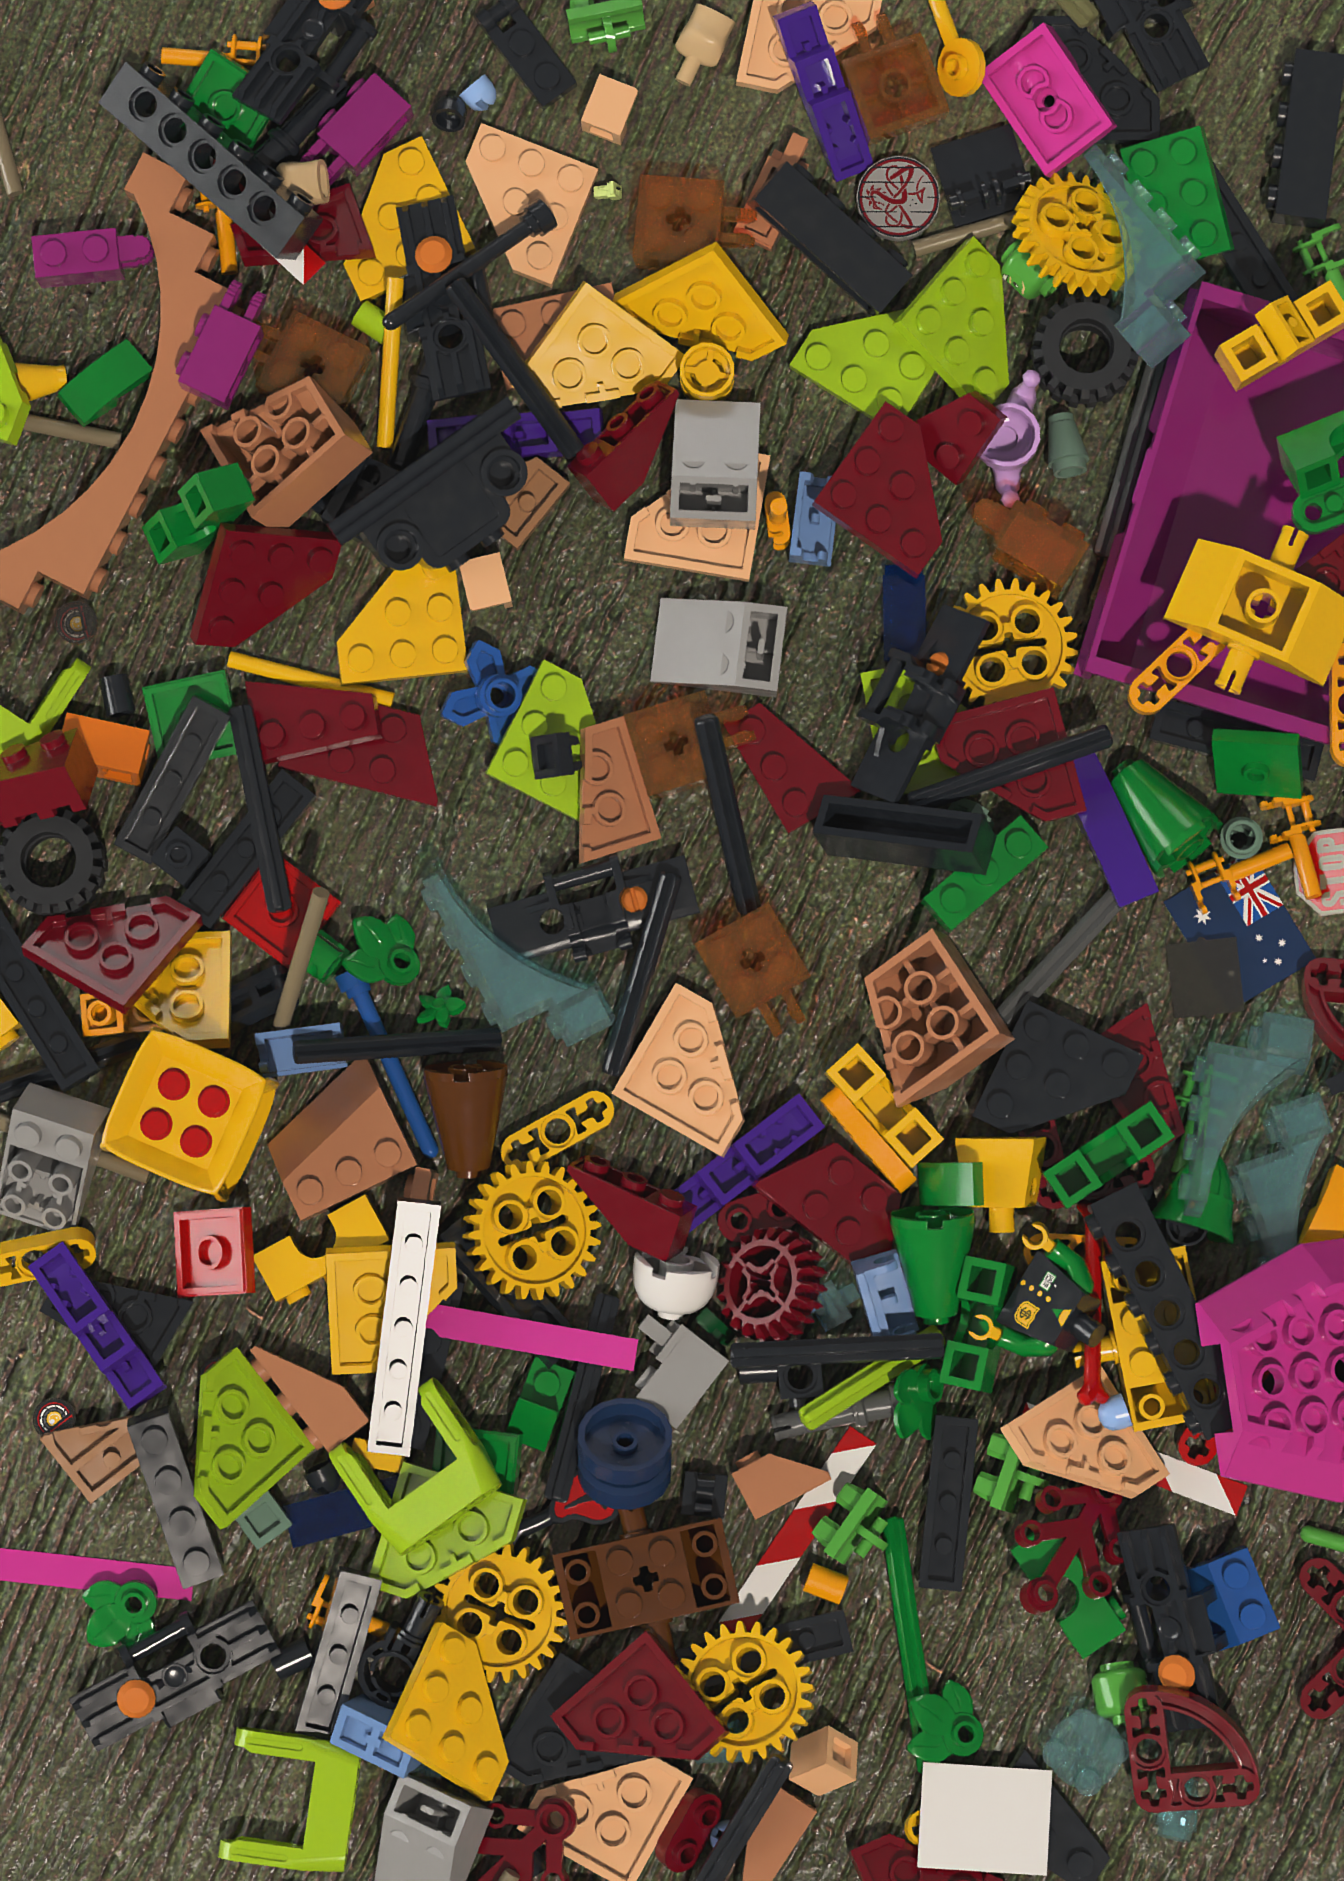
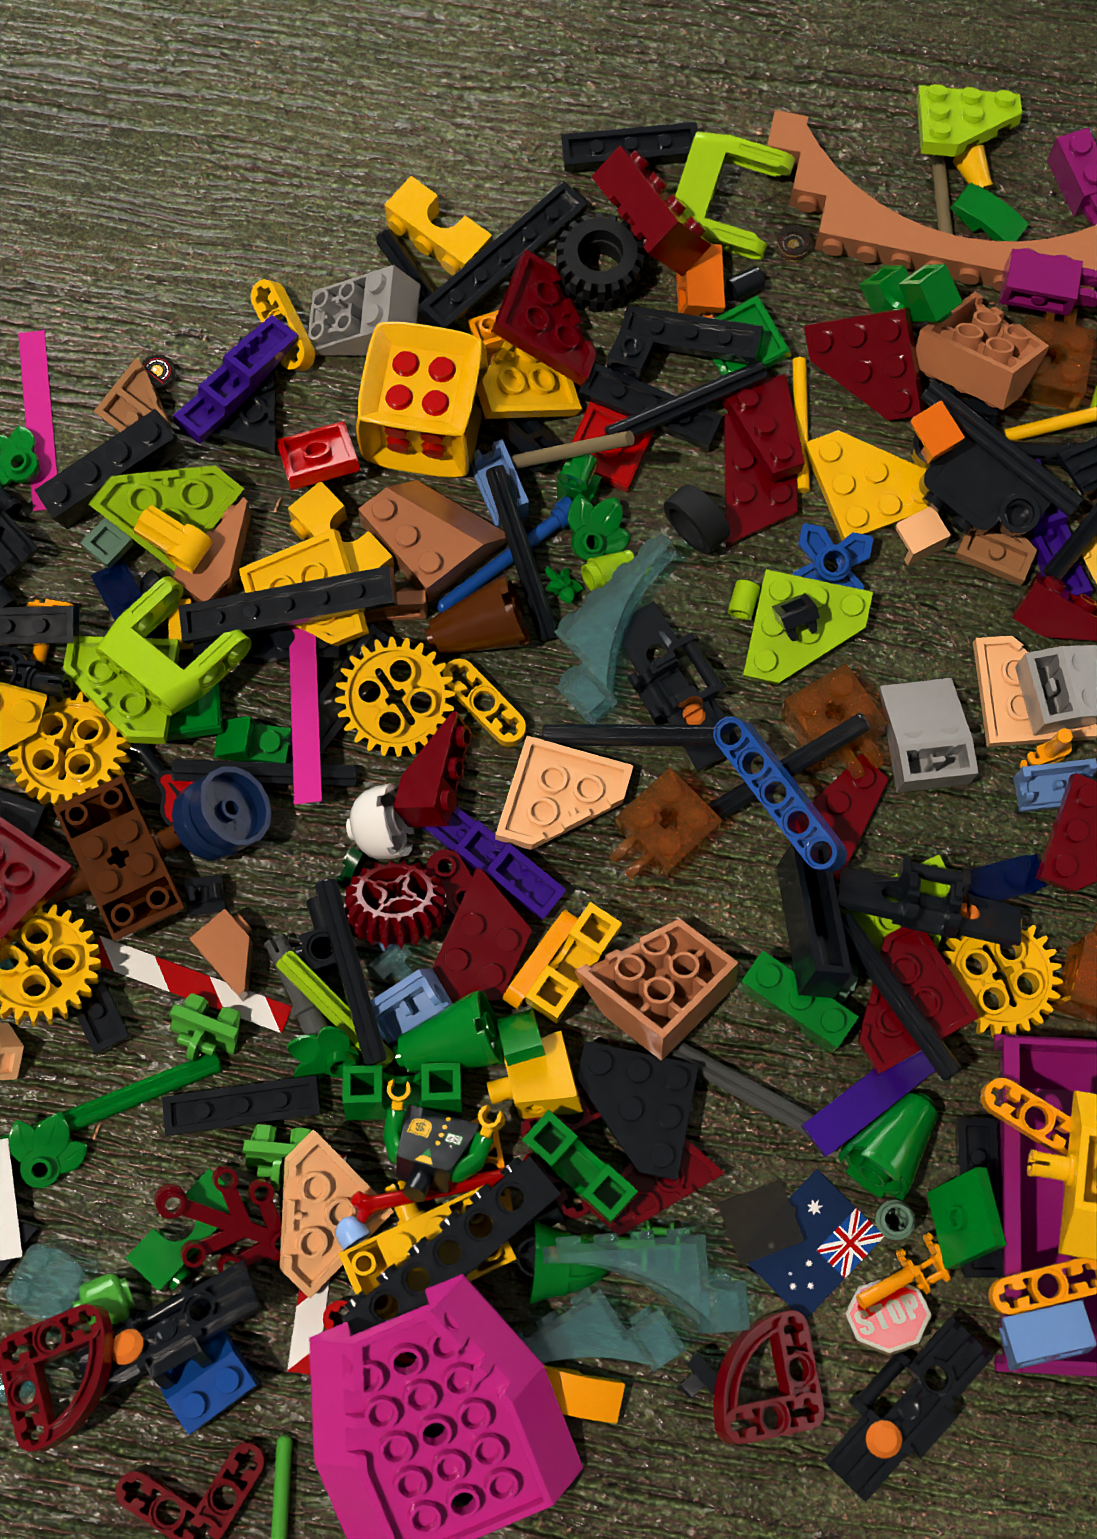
camera: 70 degrees right, 10 degrees down
nougat wing [579,716,661,864] -> none
light grey hinge [635,1314,729,1429] -> none
light orange hinge [803,1563,849,1605] -> none
light orange piece [1185,842,1293,915] -> none
none -> yellow piece [133,505,213,573]
none -> lime cone [581,550,637,592]
none -> black tyre [663,484,730,554]
none -> blue beam [713,716,847,872]
none -> lime hinge [727,580,760,620]
none -> orange panel [910,400,965,464]

